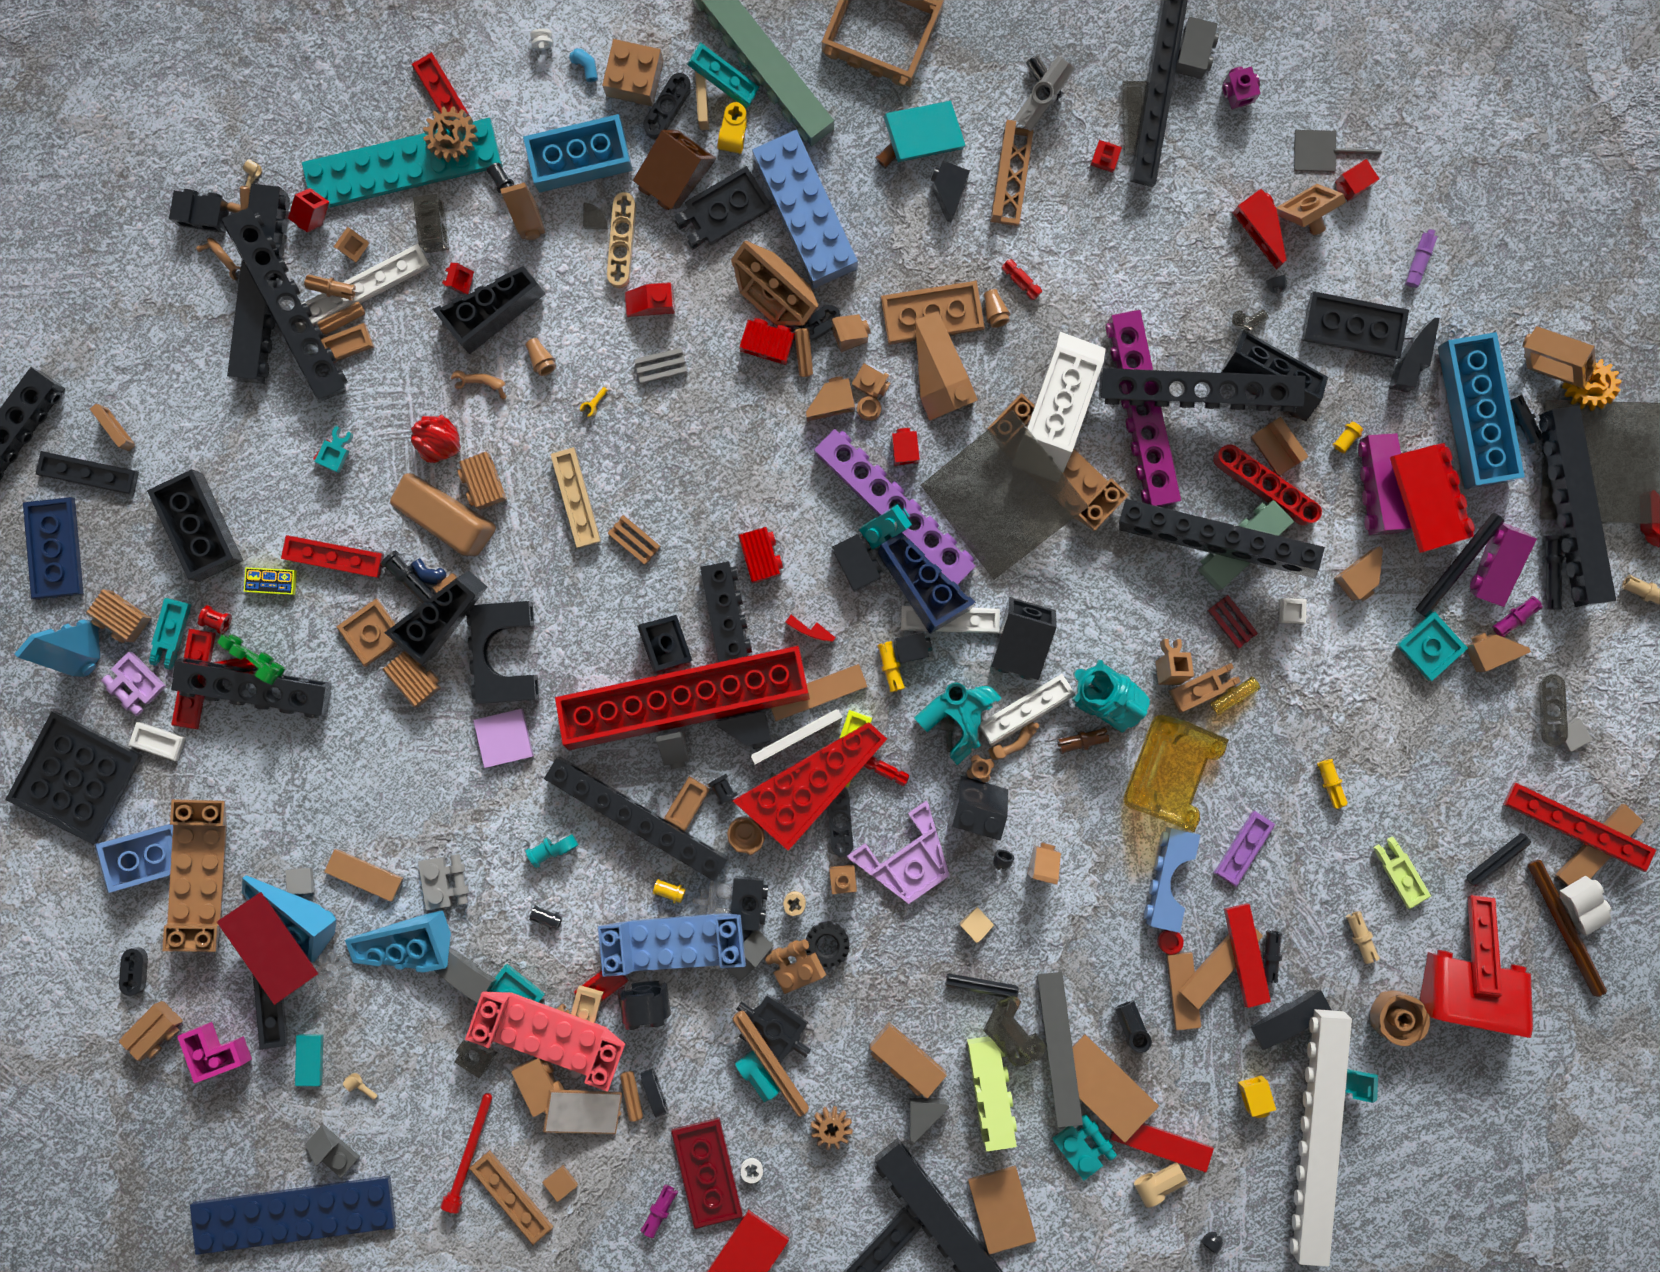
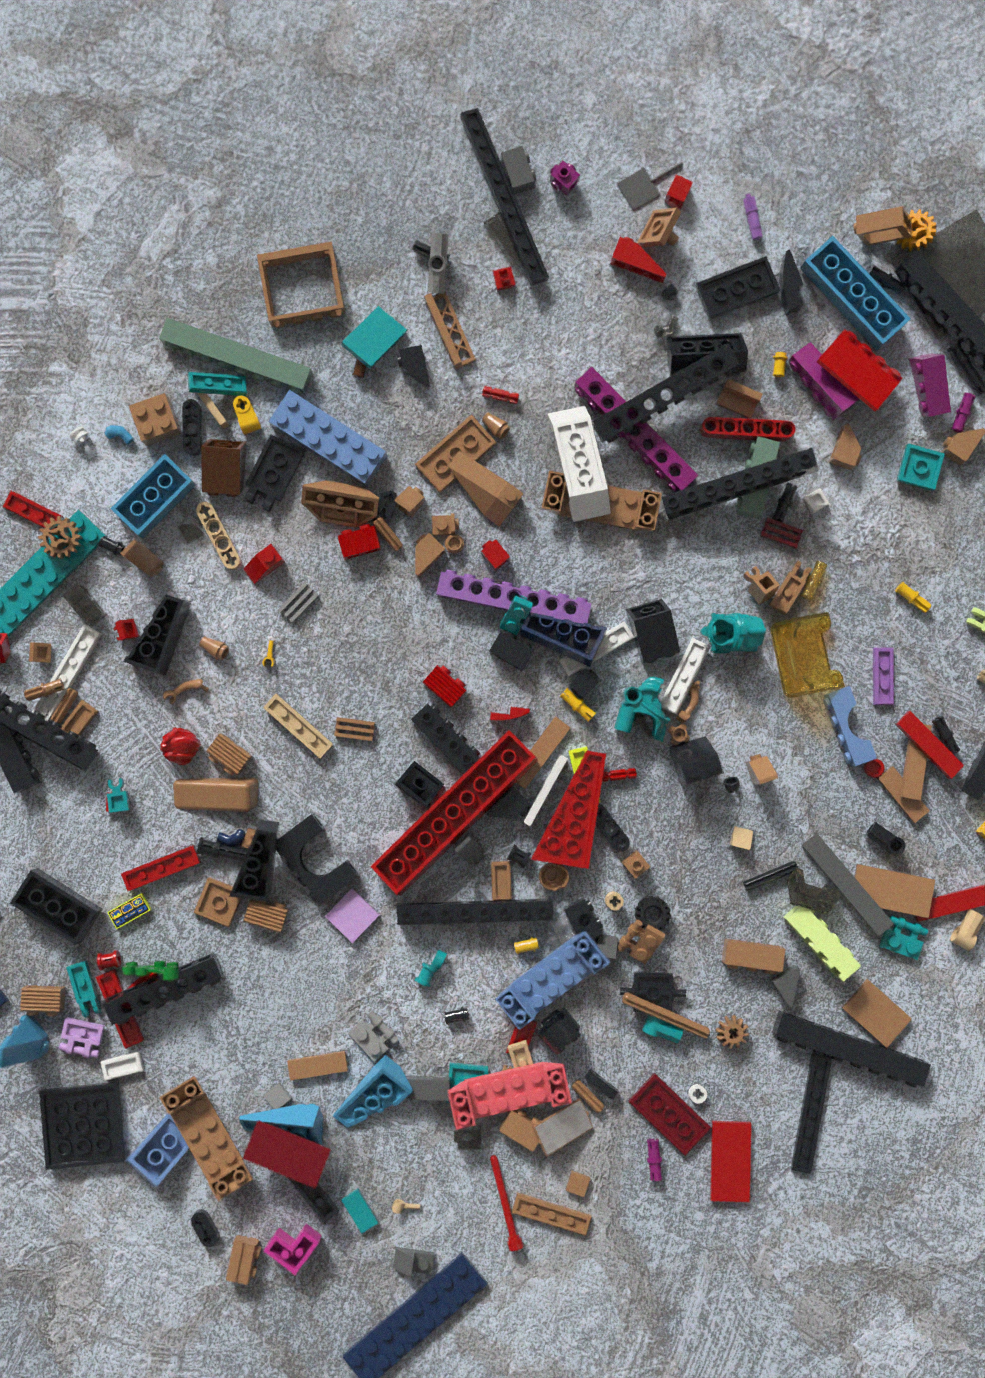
camera: 40 degrees left, 0 degrees up
lavender wing [847,801,950,904] -> none
clear smoke piece [920,410,1089,580] -> none
reddish brown pin [1057,727,1109,754] -> none
black axle [1416,513,1504,617] -> none
none -> black pin [772,483,798,522]

